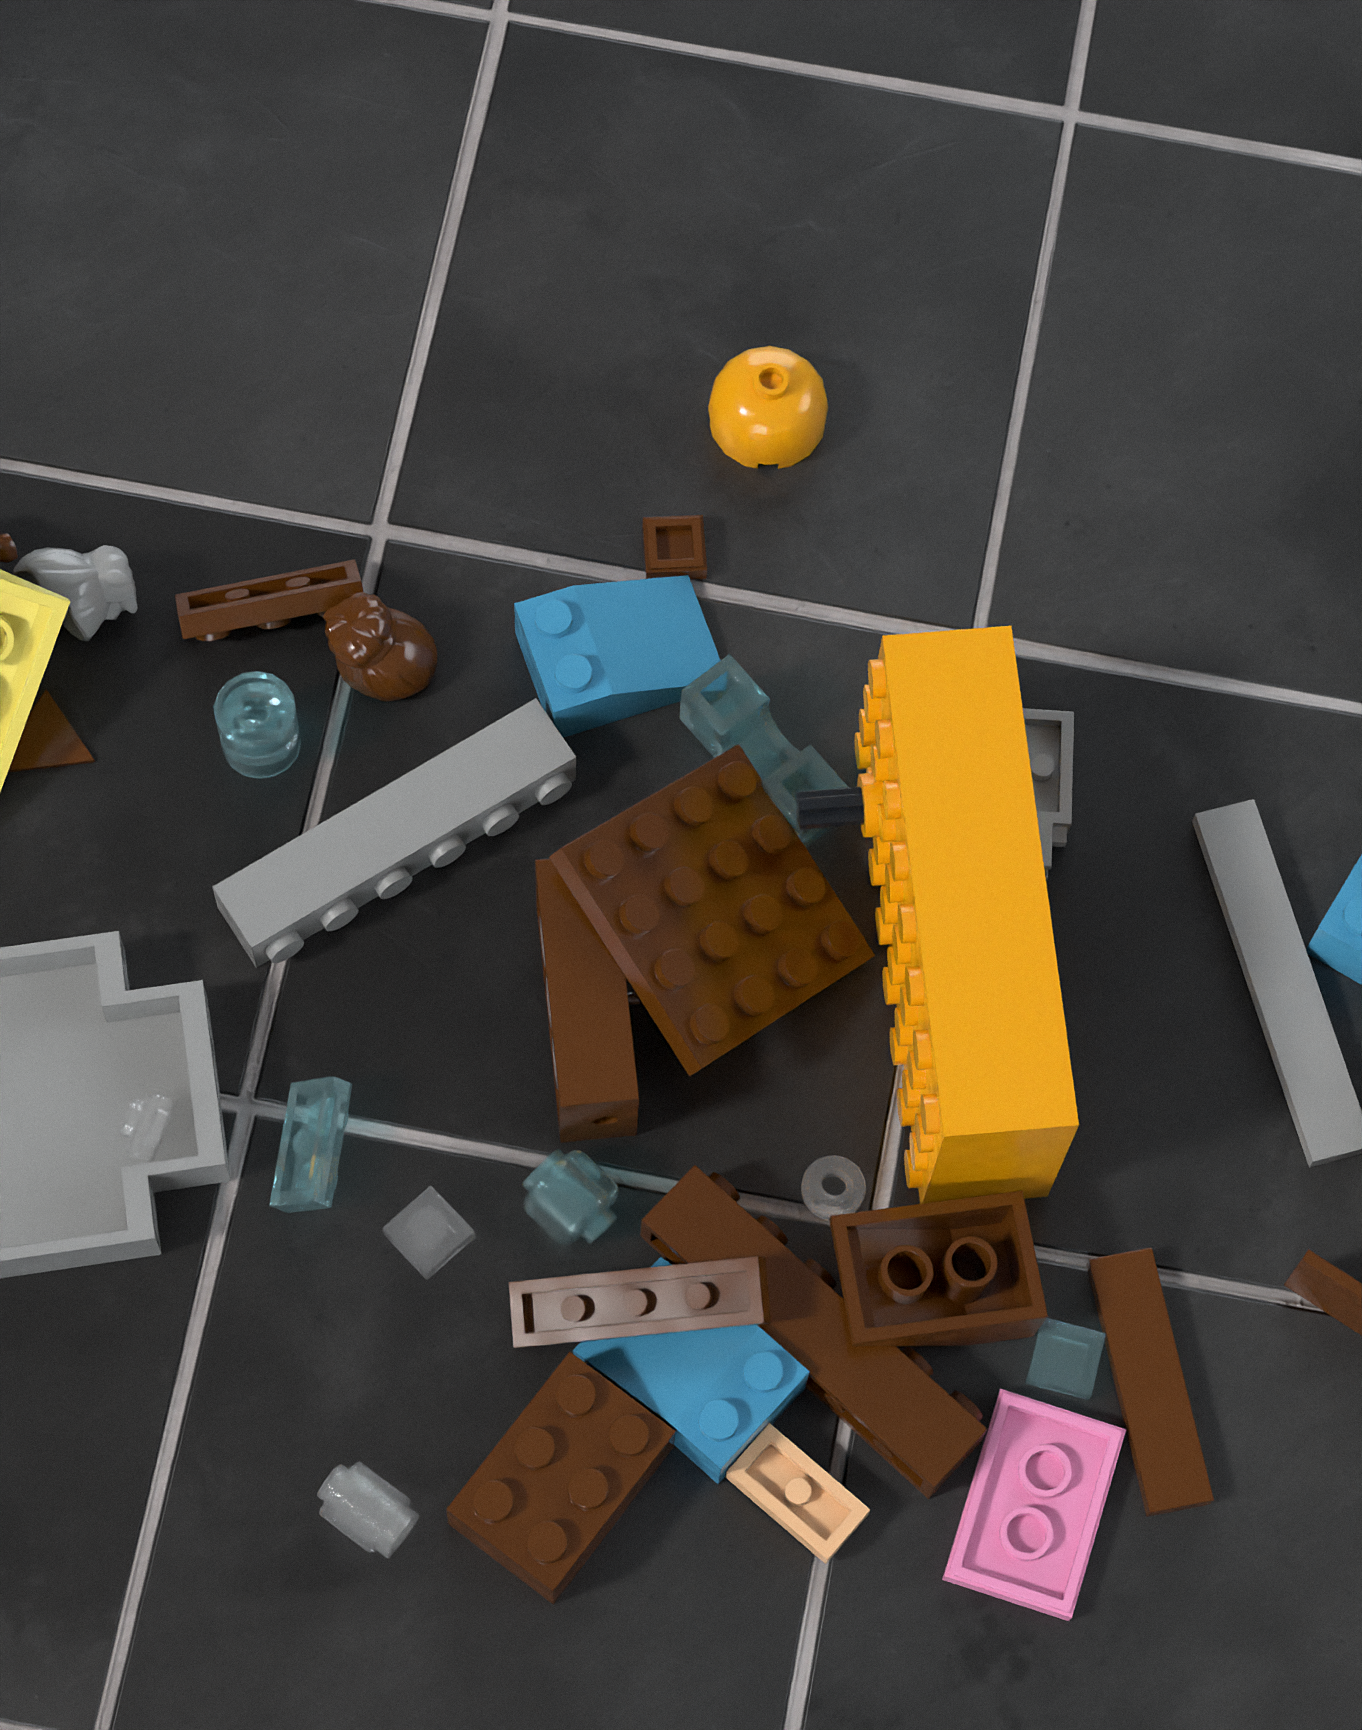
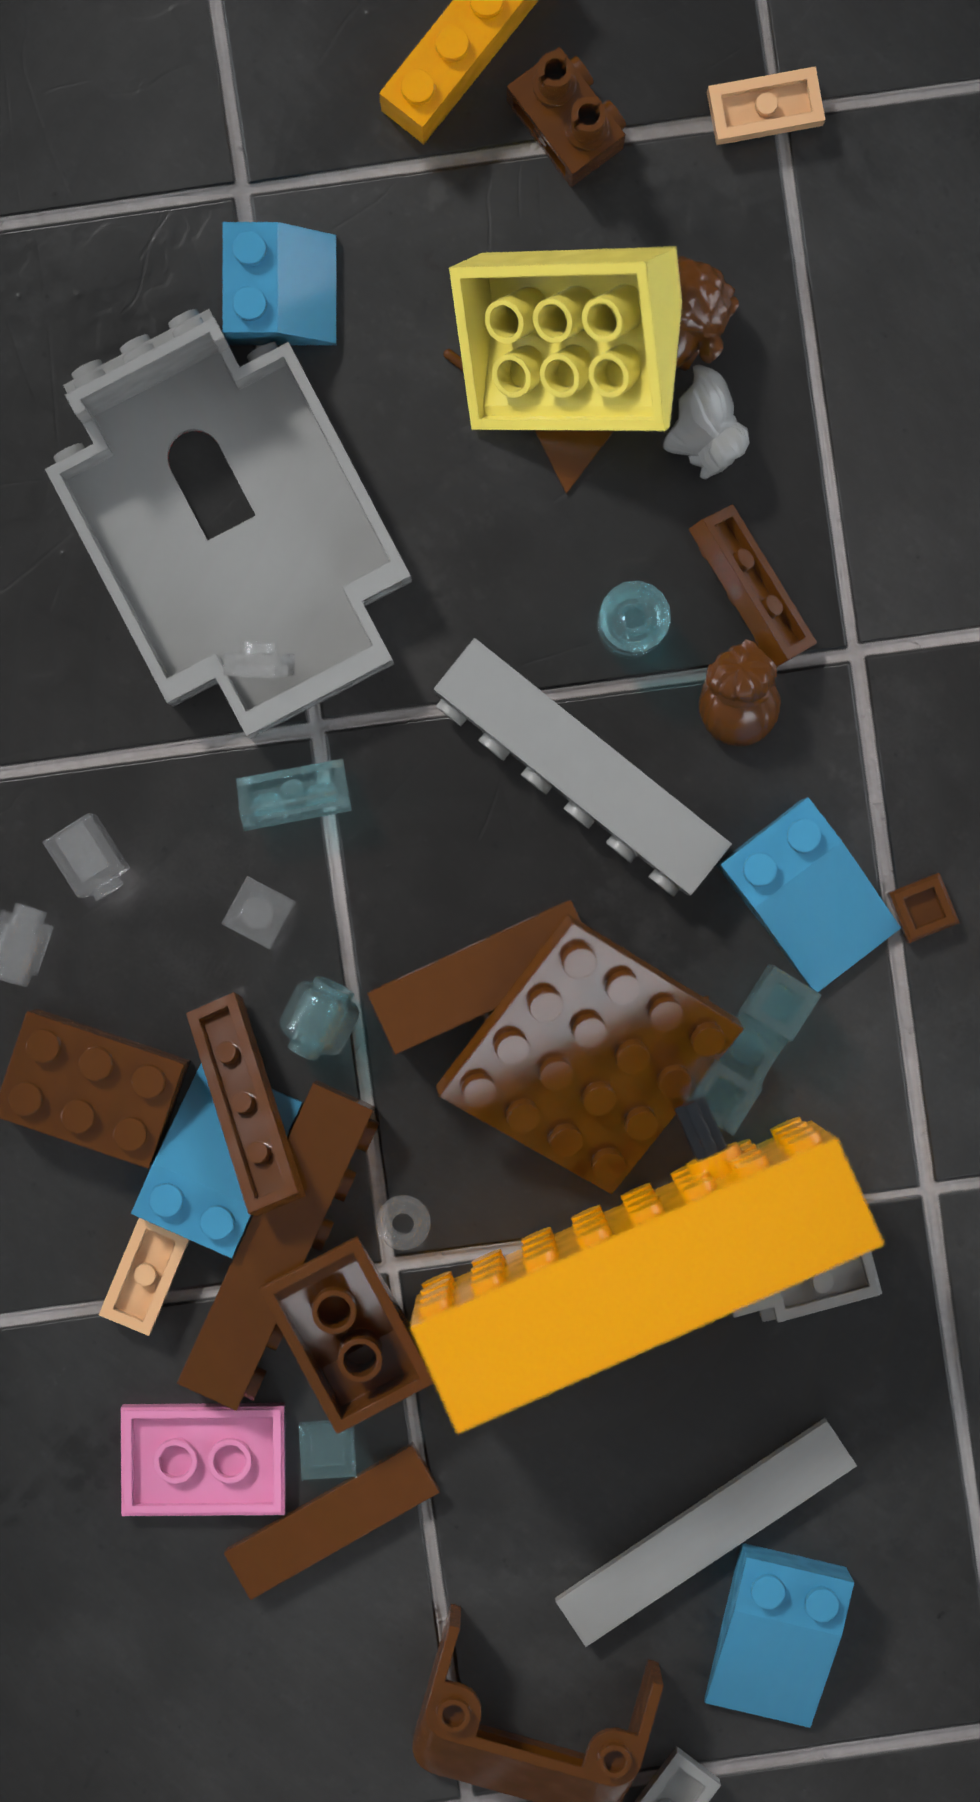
camera: 75 degrees right, 20 degrees up
none -> clear brick [42,813,131,901]

